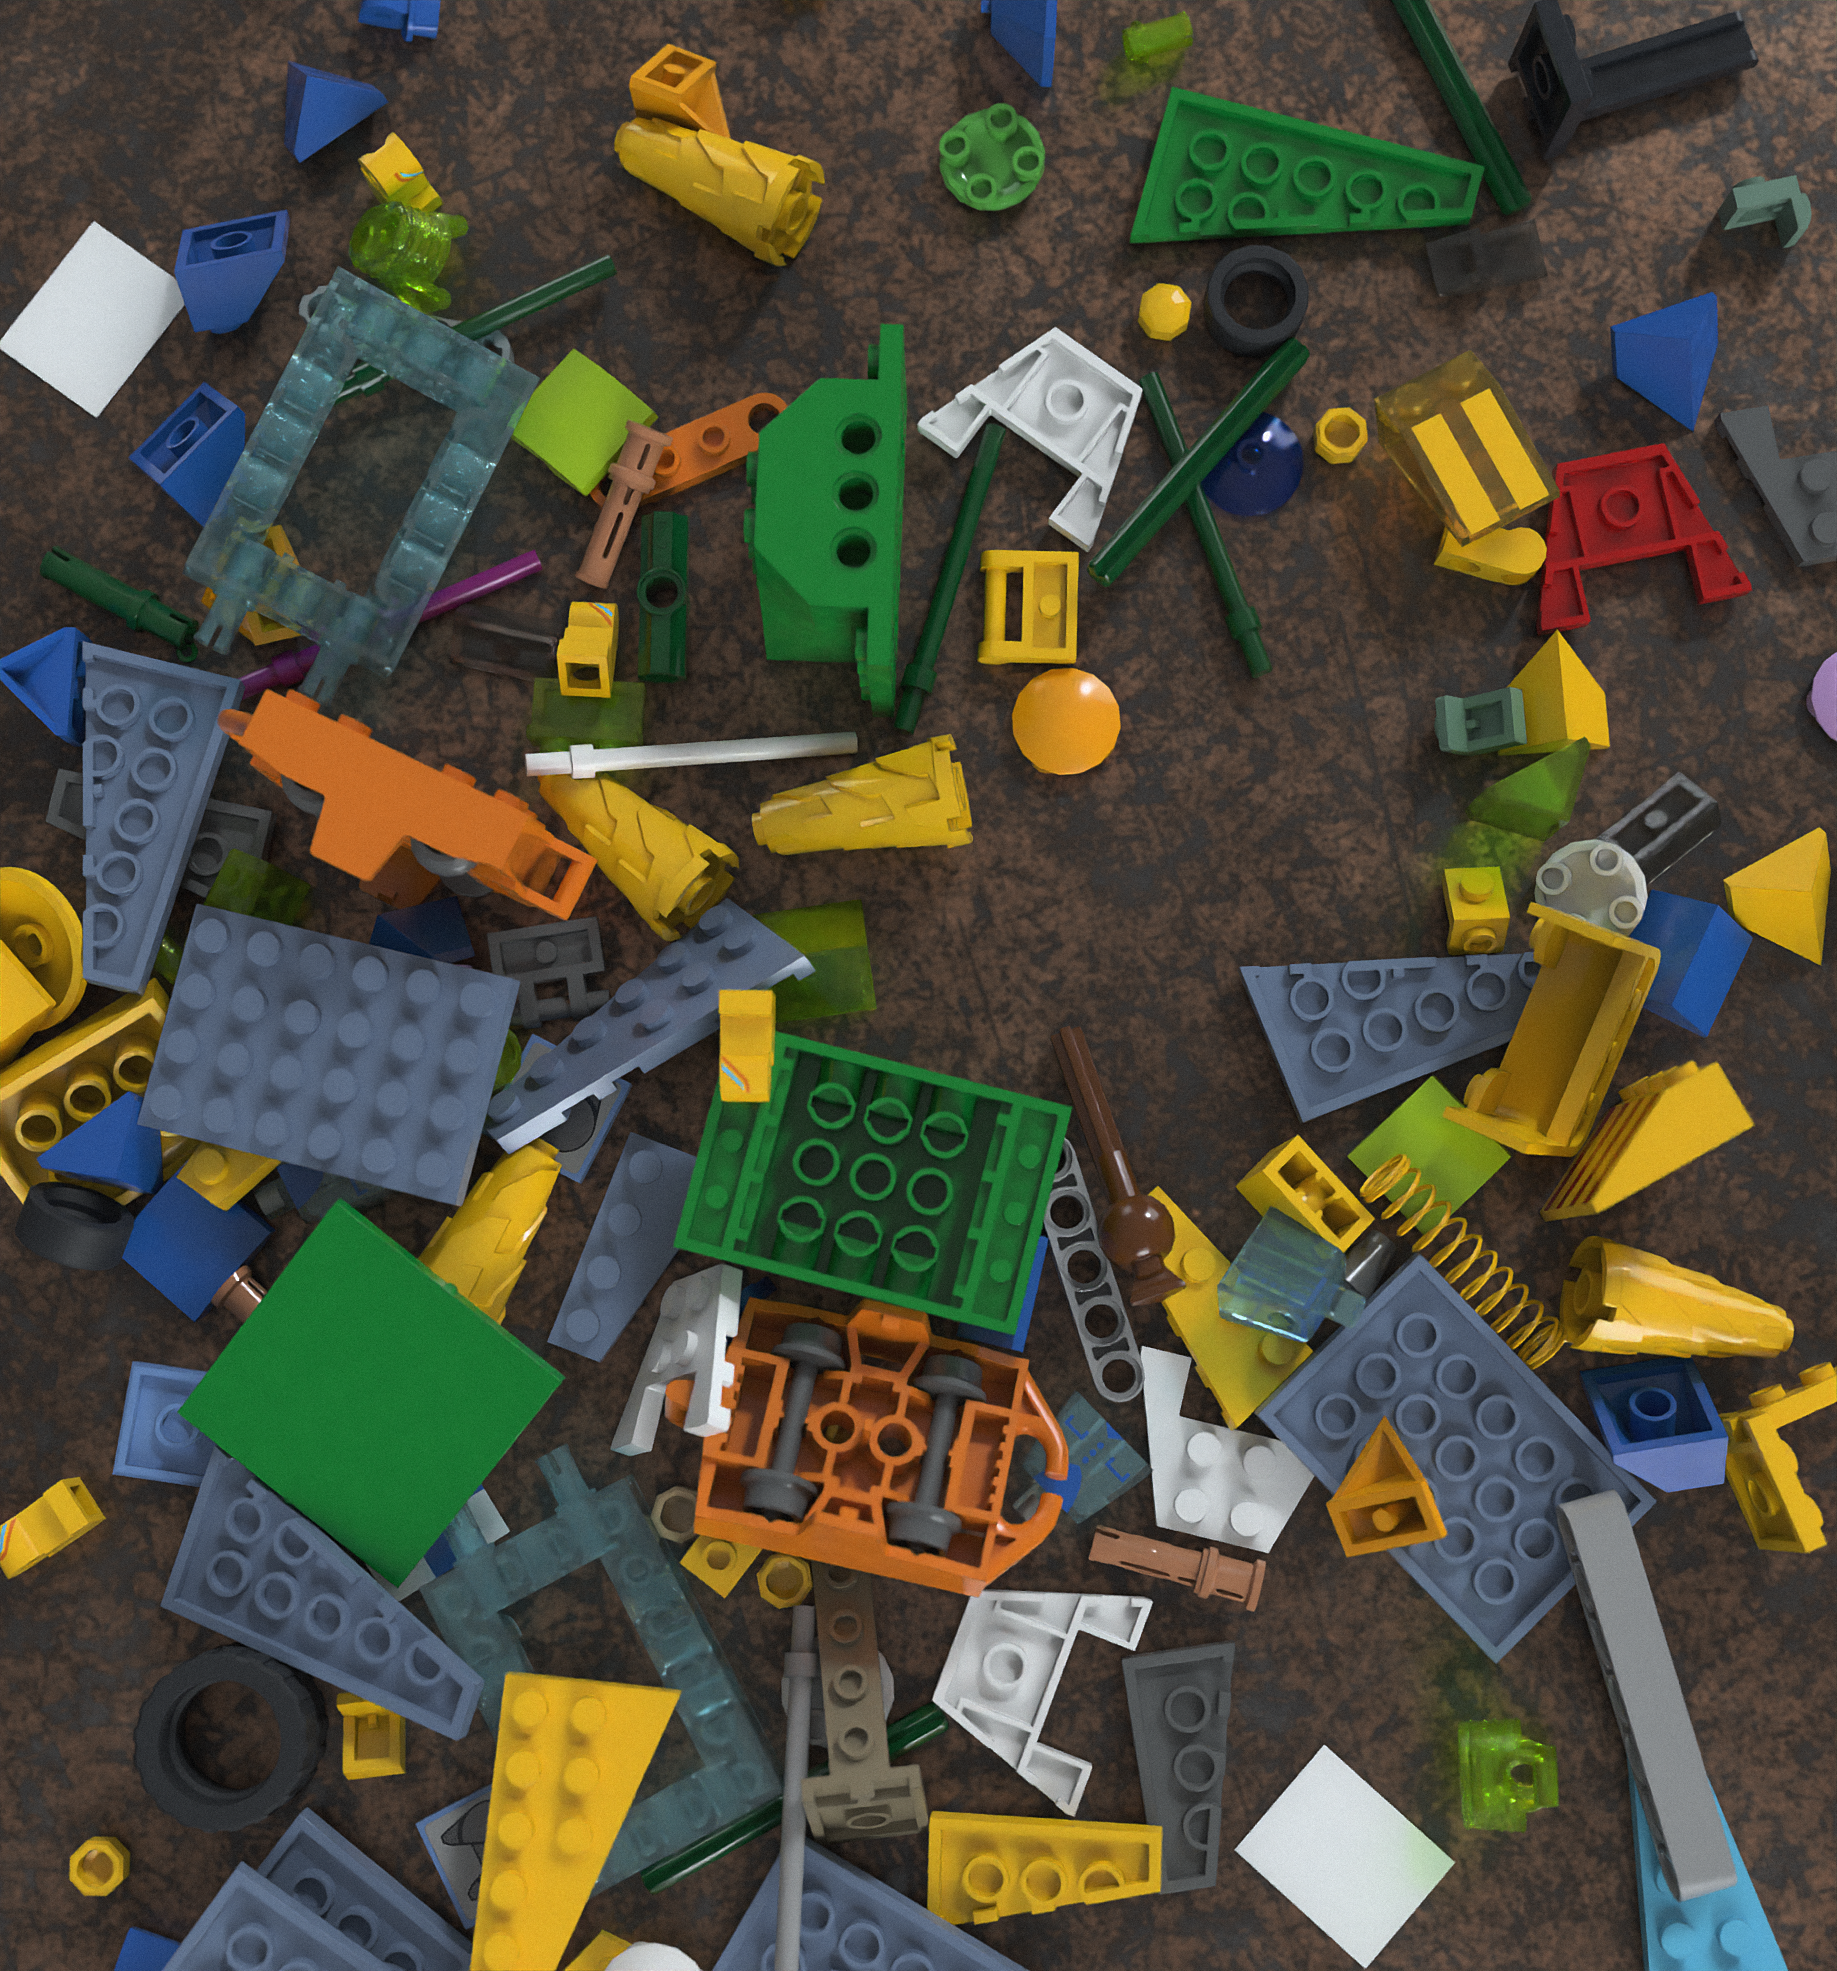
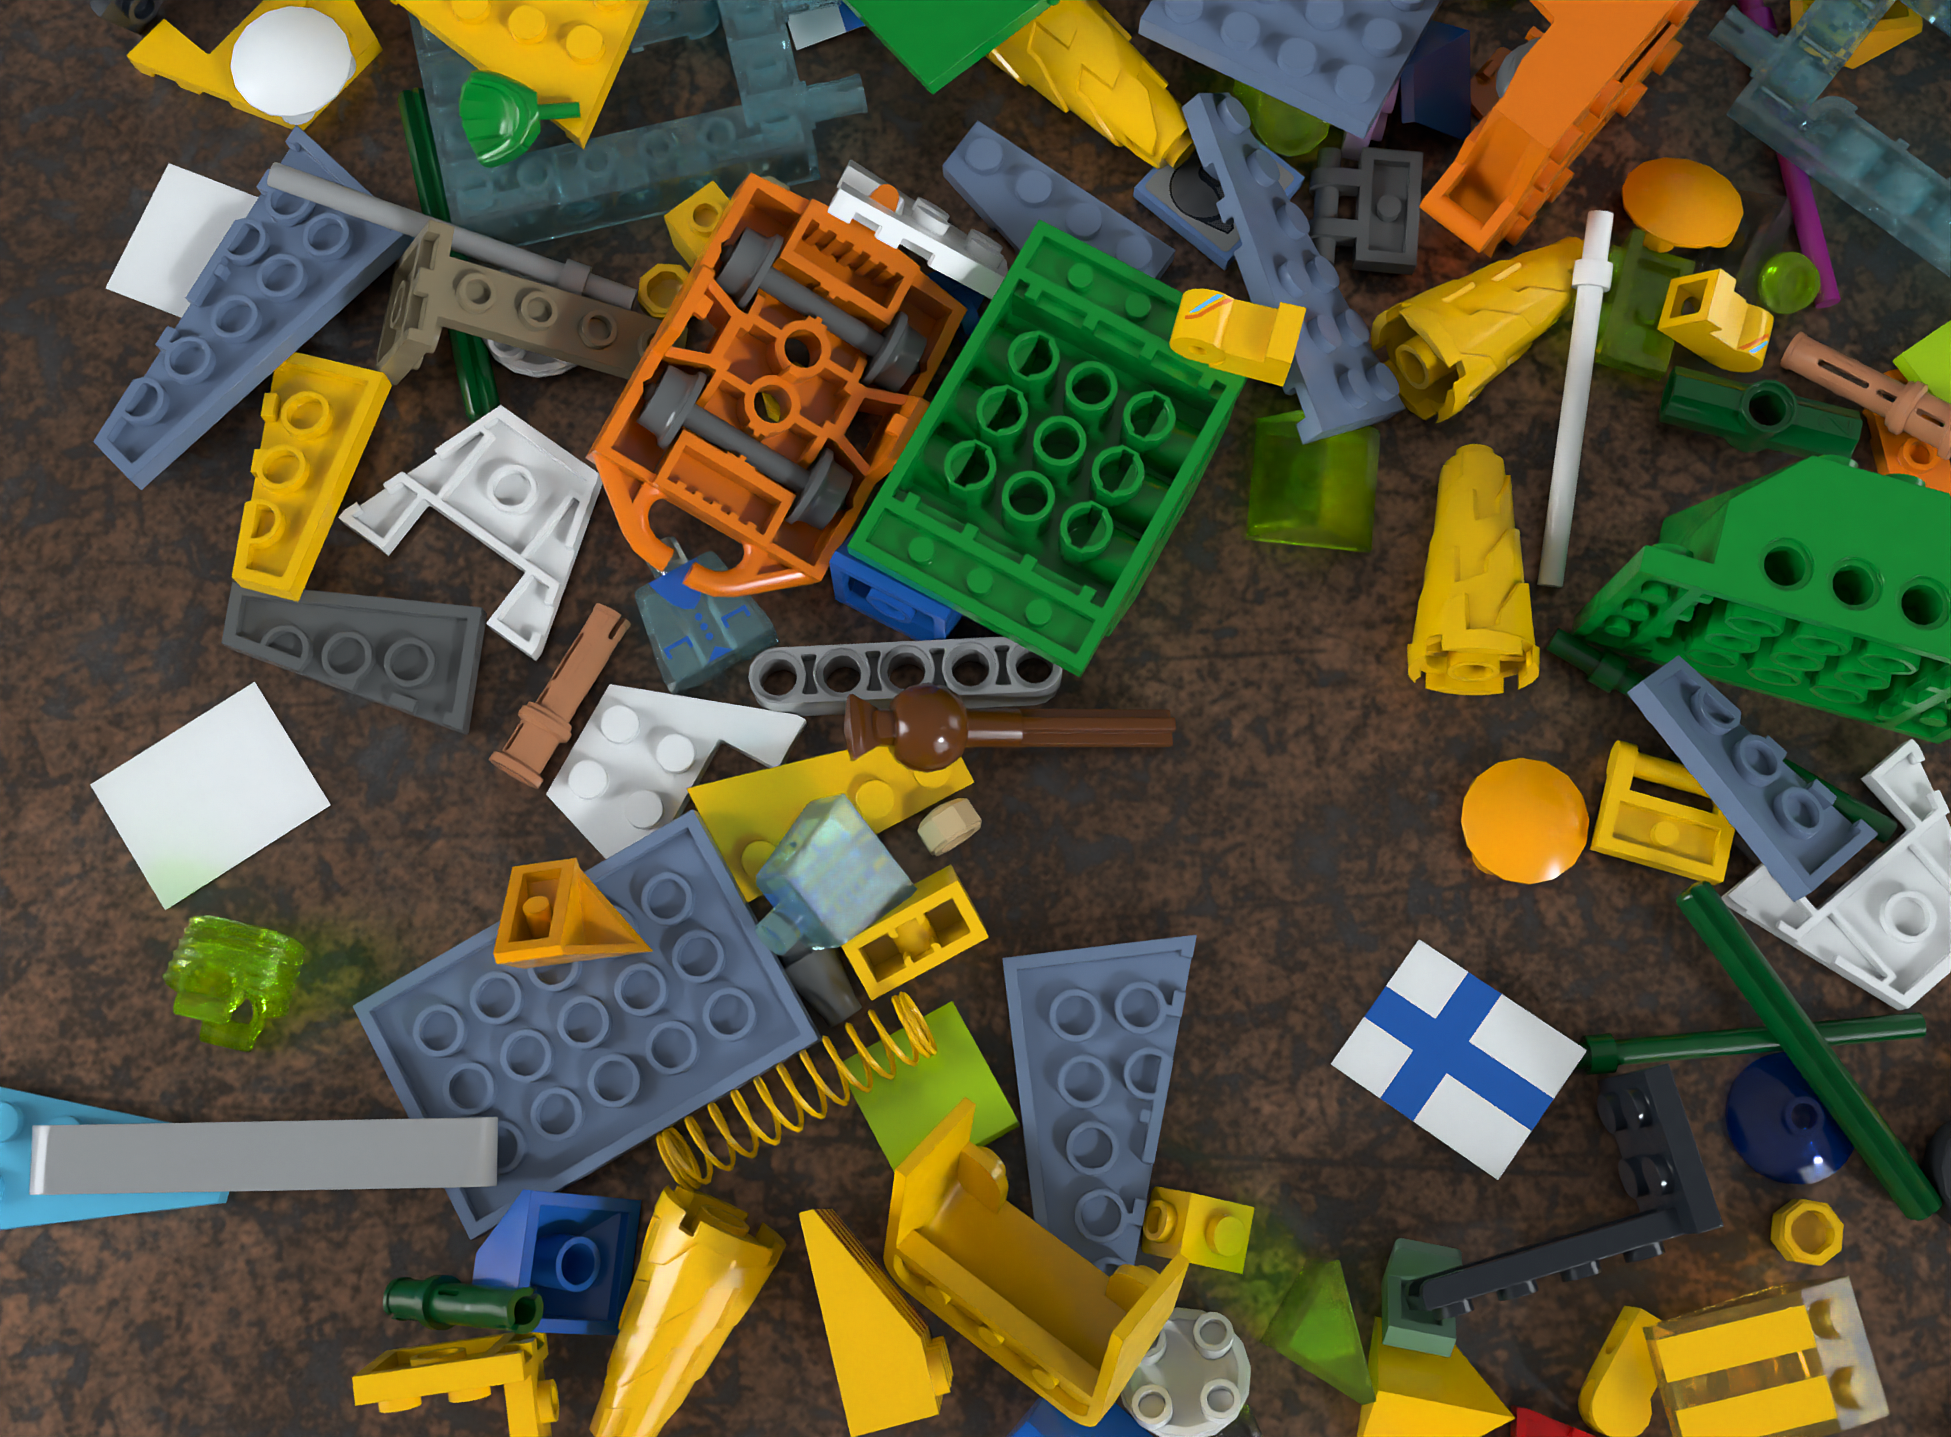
camera: 100 degrees right, 5 degrees down
none -> dark green pin [382,1275,544,1334]
none -> green piece [459,70,581,168]
none -> tan tile [917,798,982,857]
none -> white sticker [1331,940,1587,1180]
none -> black bracket [1405,1063,1724,1320]
none -> light orange dish [1621,157,1744,253]
none -> sand blue wing [1627,655,1878,902]
none -> clear neon green plate [1757,251,1820,314]

